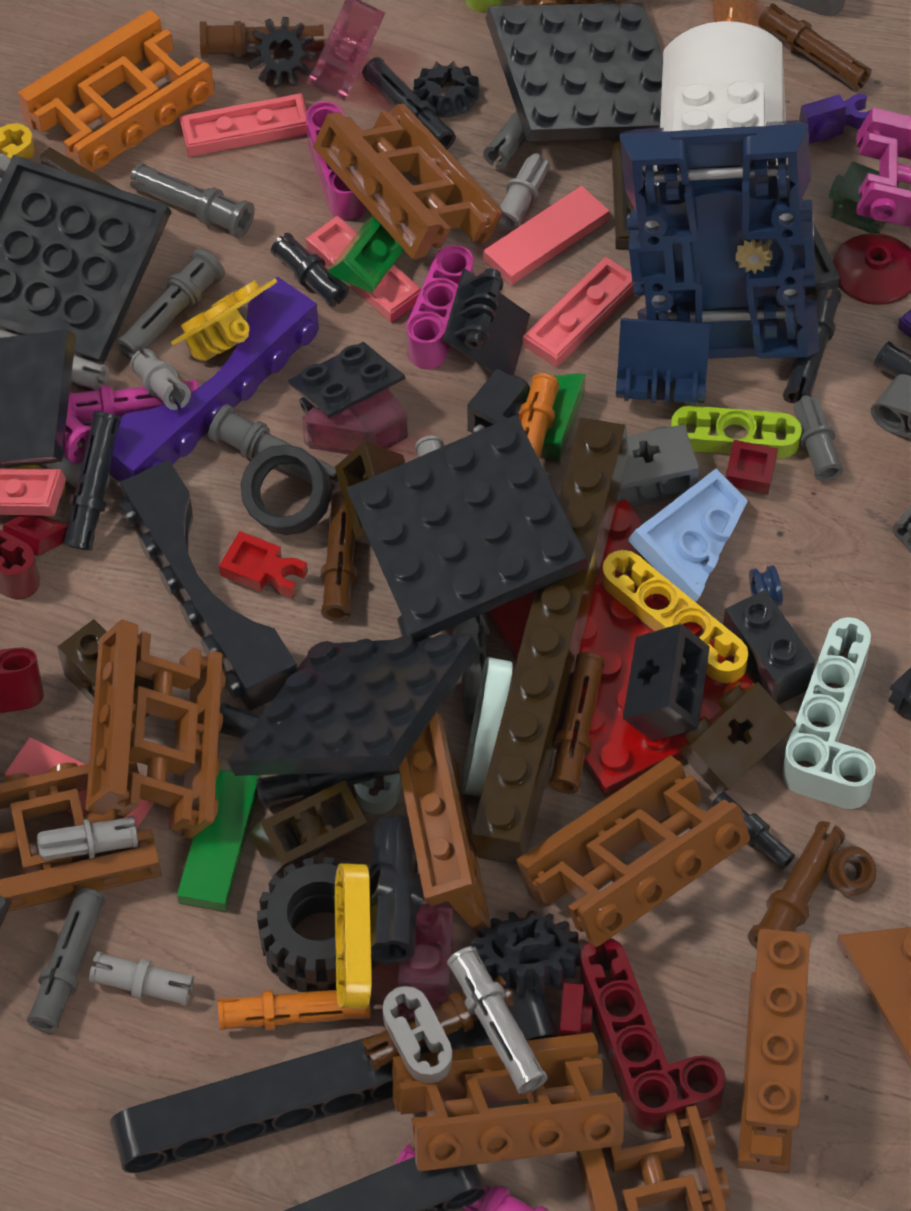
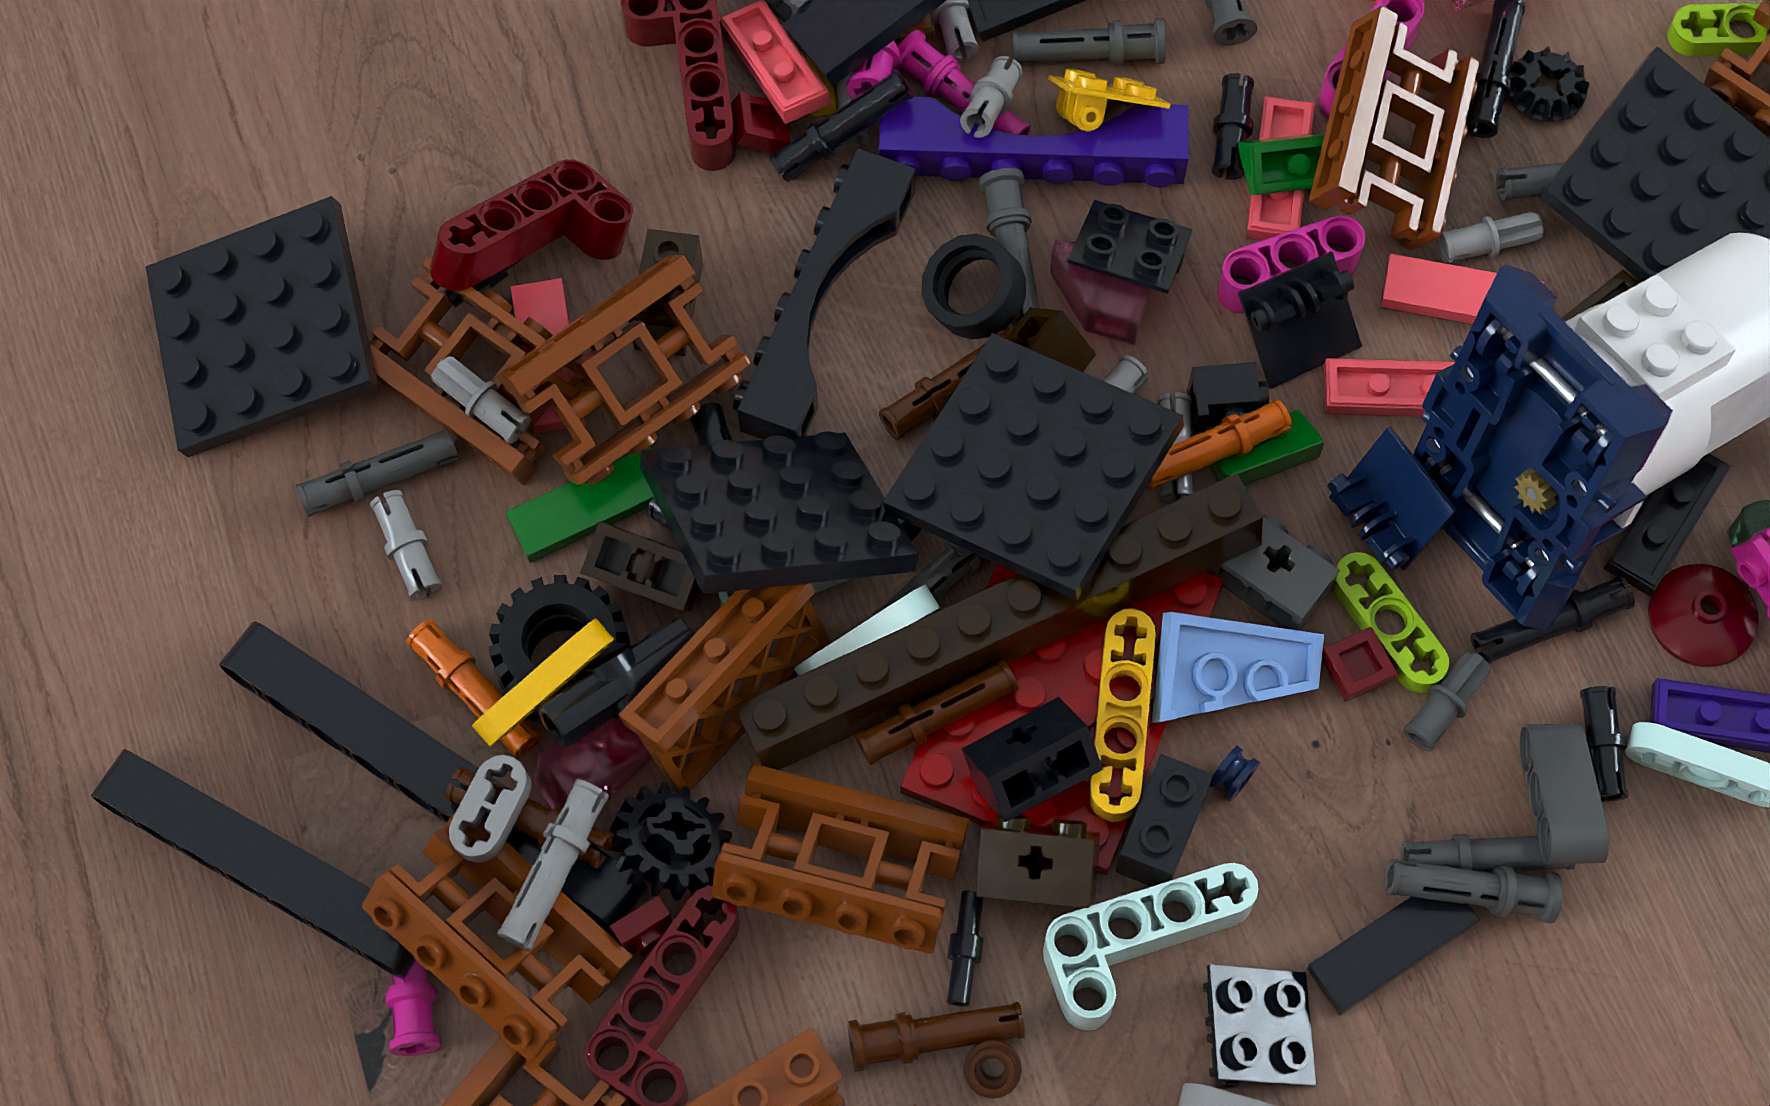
camera: 50 degrees right, 10 degrees up
red plate [219,531,308,599] -> none

